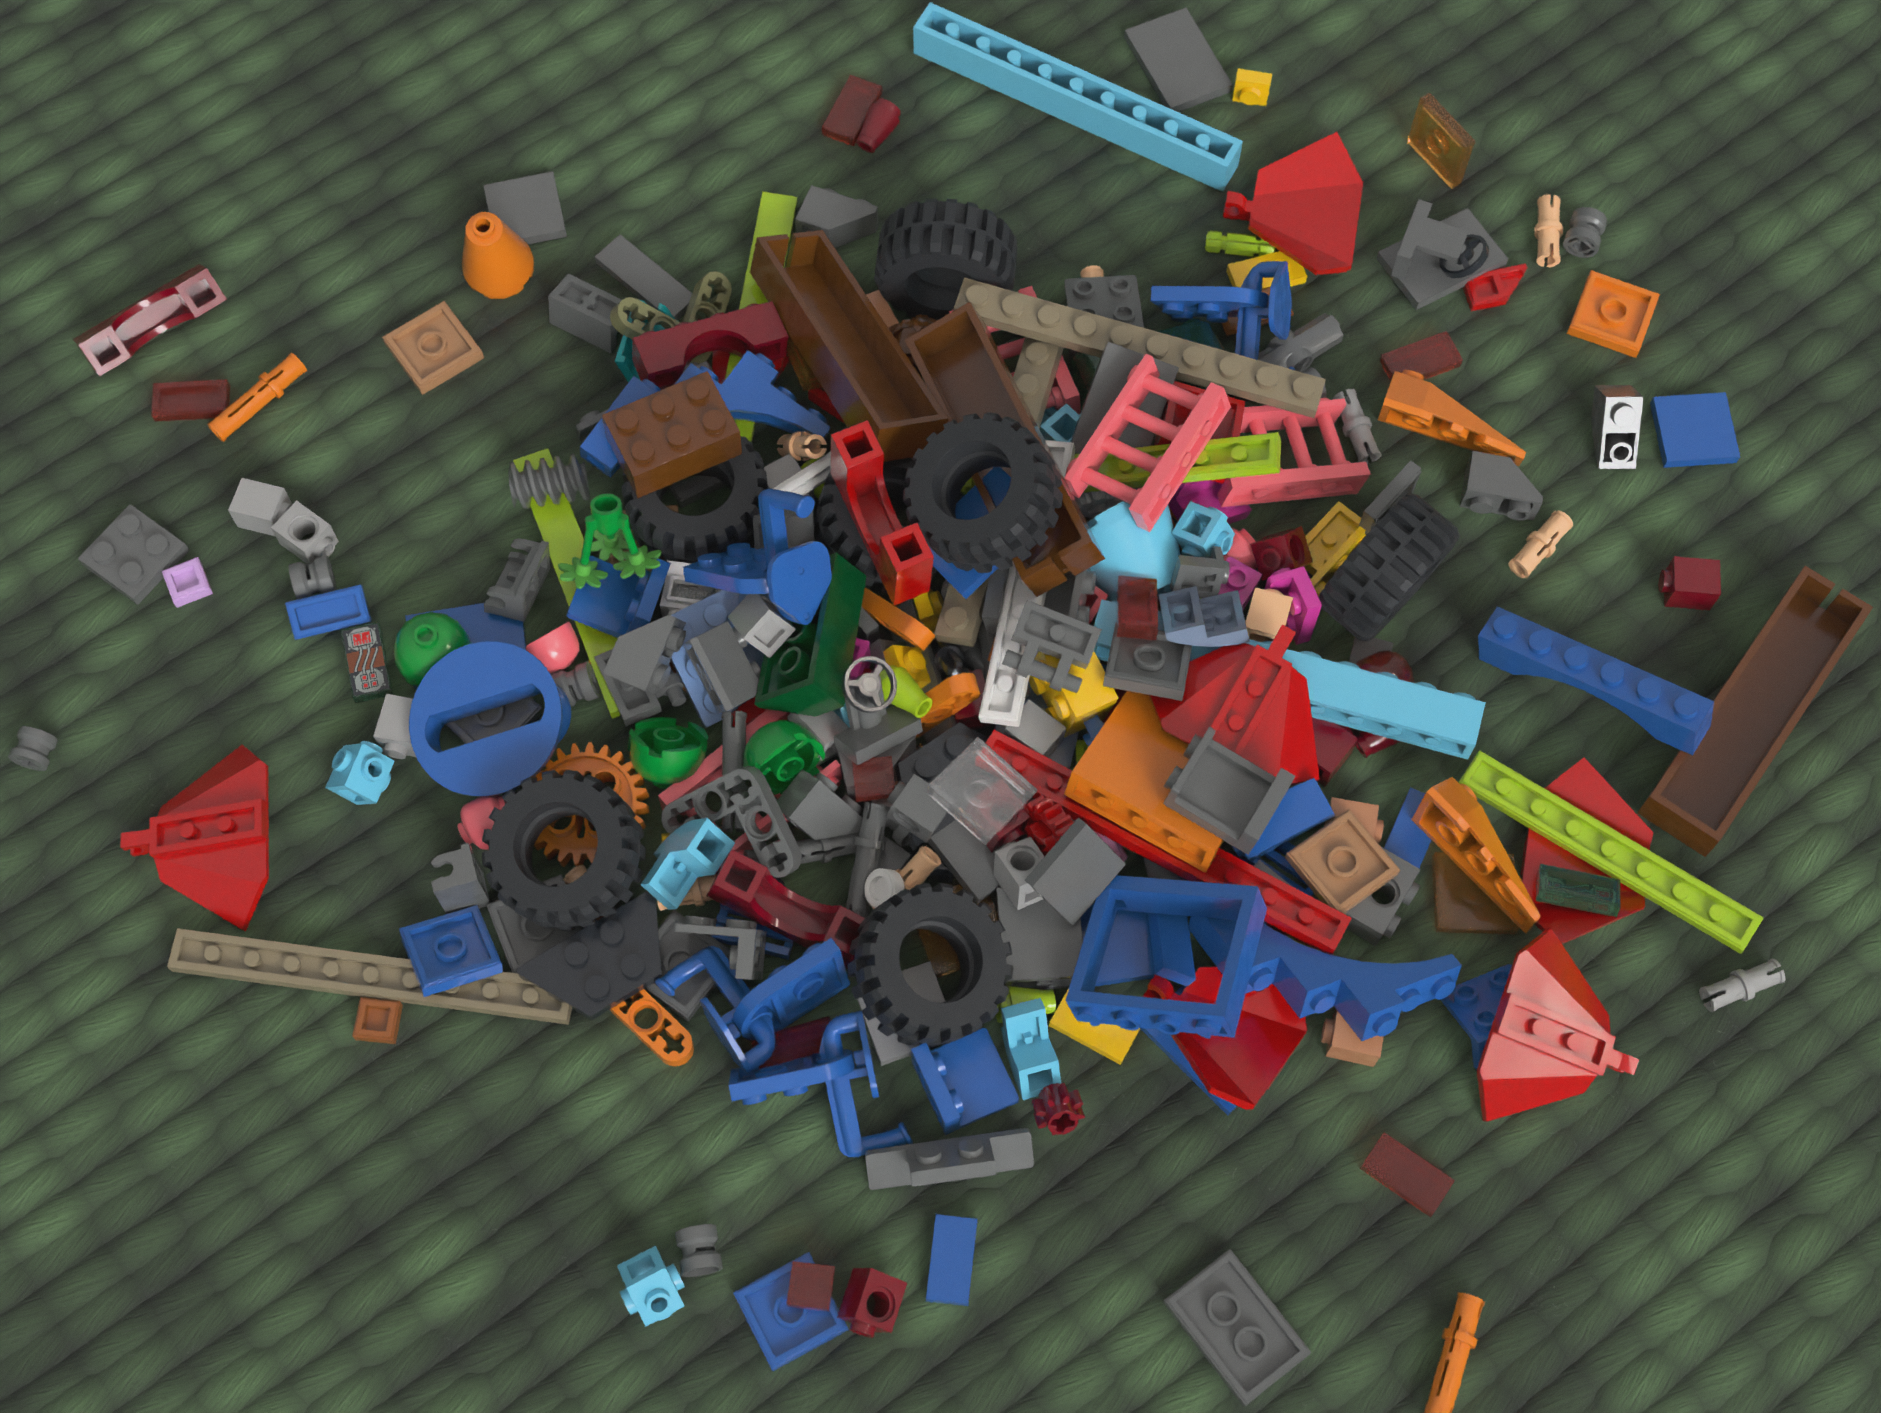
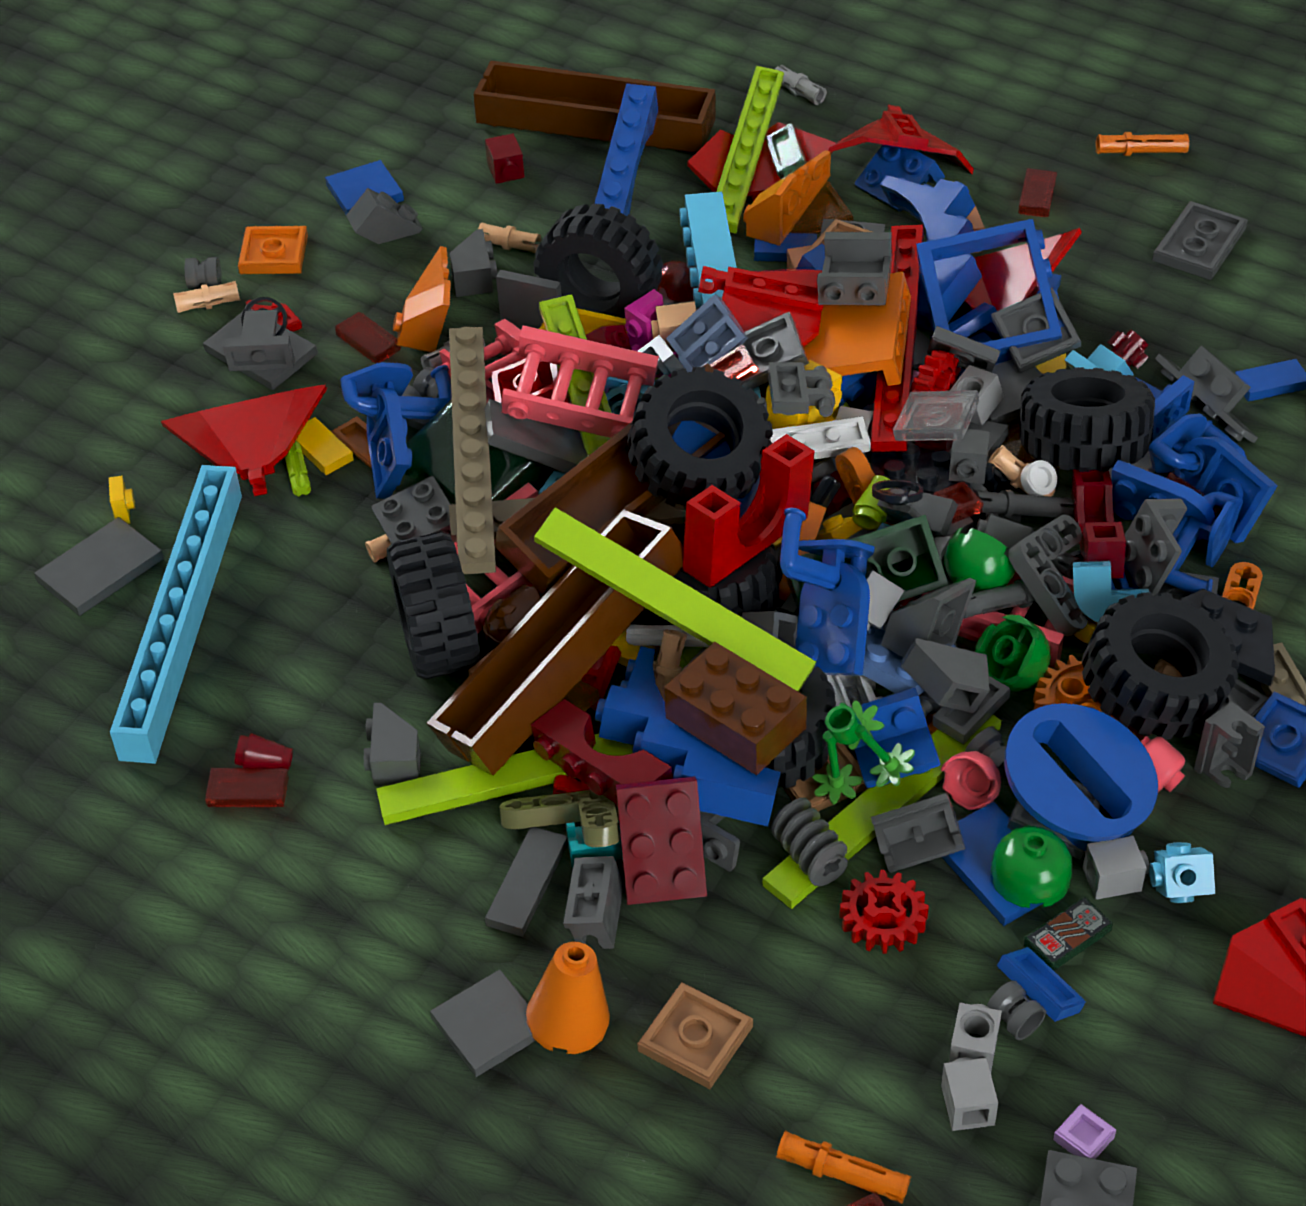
camera: 110 degrees left, 20 degrees down
clear orange tile [1407,92,1476,188] -> none
none -> lime tile [534,507,816,692]
none -> dark red plate [616,776,707,905]
none -> red gear [839,870,929,954]
none -> dark grey tile [991,288,1081,373]

